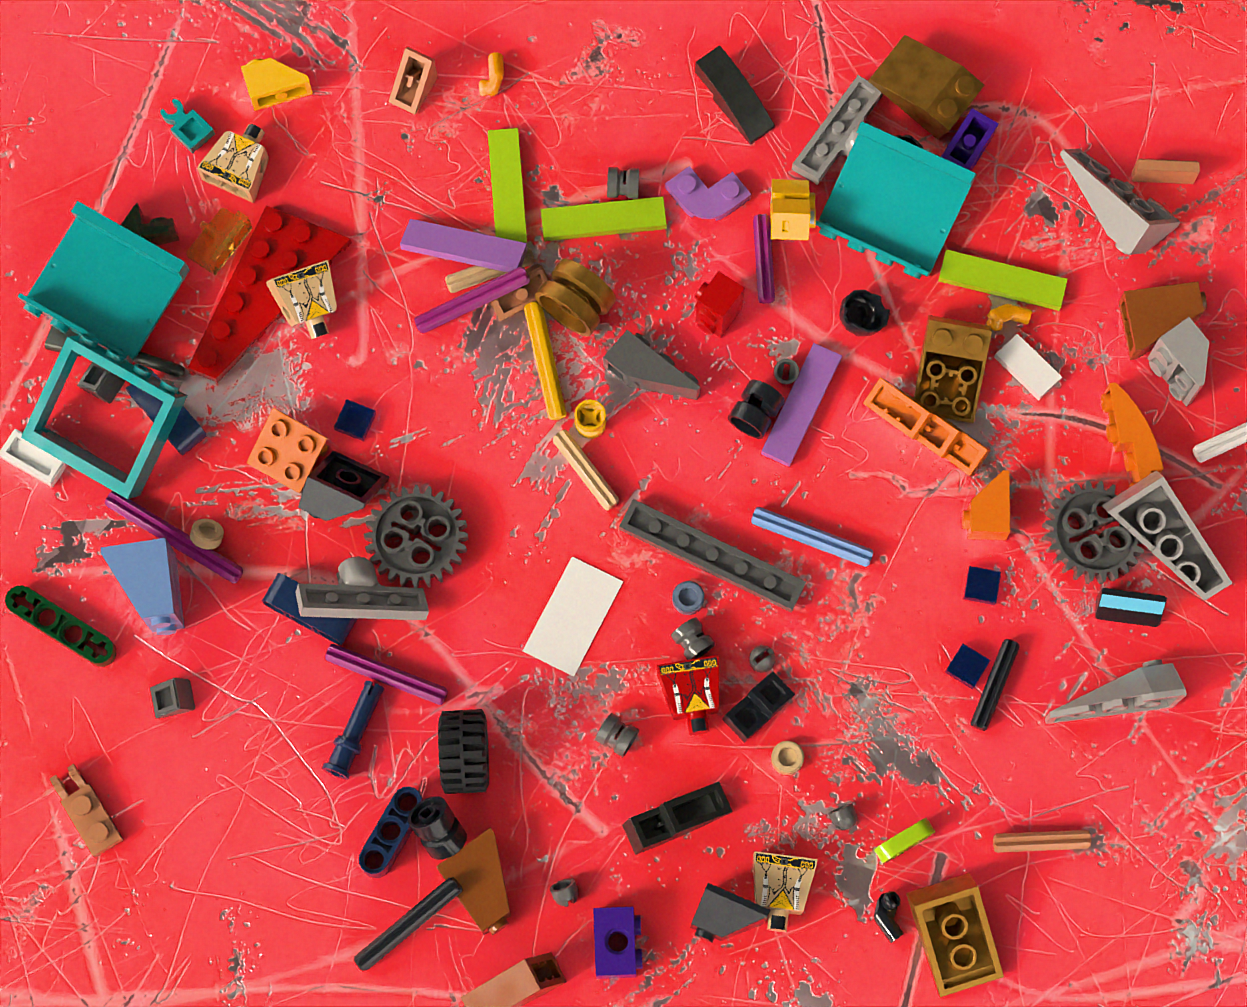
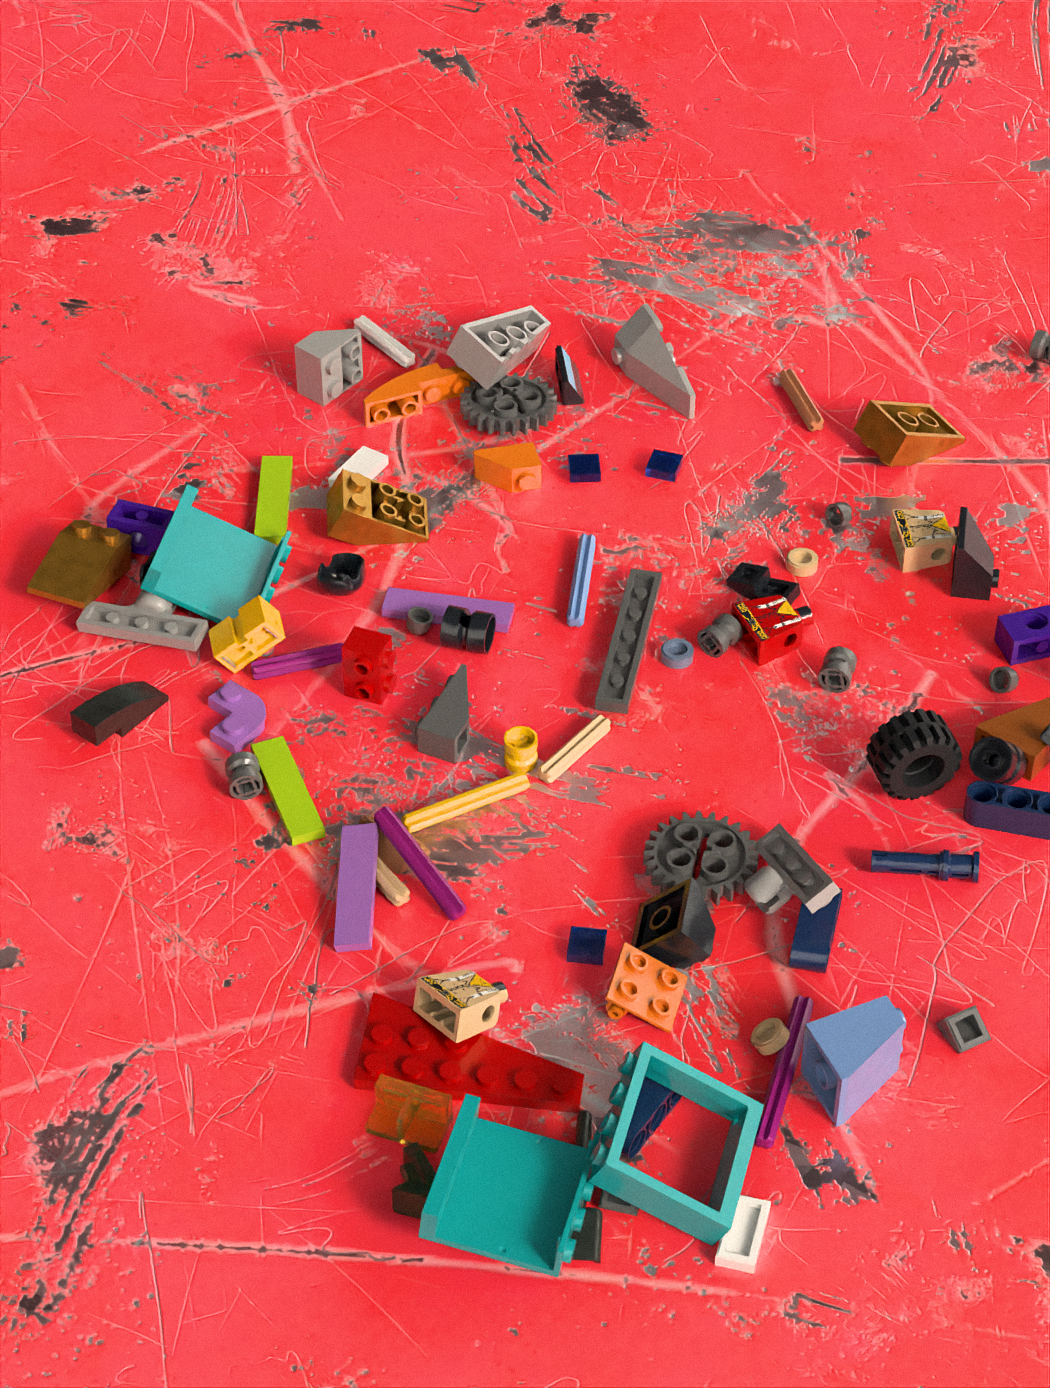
camera: 105 degrees left, 30 degrees down
dark green beam [5,585,116,667] -> none
teal plate [160,99,215,154] -> none
tan torso [197,124,269,203] -> none
yellow slope [241,58,313,111] -> none
magenta axle [325,644,448,705] -> none
nougat slope [388,47,438,115] -> none
light orange arm [479,52,504,97] -> none
lime tile [487,128,527,243] -> none
white sticker [523,557,623,677] -> none
pearl gold wheel [535,258,616,337] -> none
pearl dark grey slope [622,782,733,855] -> none
dark grey hinge [749,645,775,673] -> none
orange slope [863,377,991,476] -> none
lime beam [874,818,935,864] -> none
black arm [874,891,904,943] -> none
black axle [971,639,1020,731] -> none
light orange arm [986,304,1032,331] -> none
light grey wedge [1060,148,1180,255] -> none
dark orange slope [1119,282,1207,360] -> none
nougat tile [1132,159,1200,184] -> none

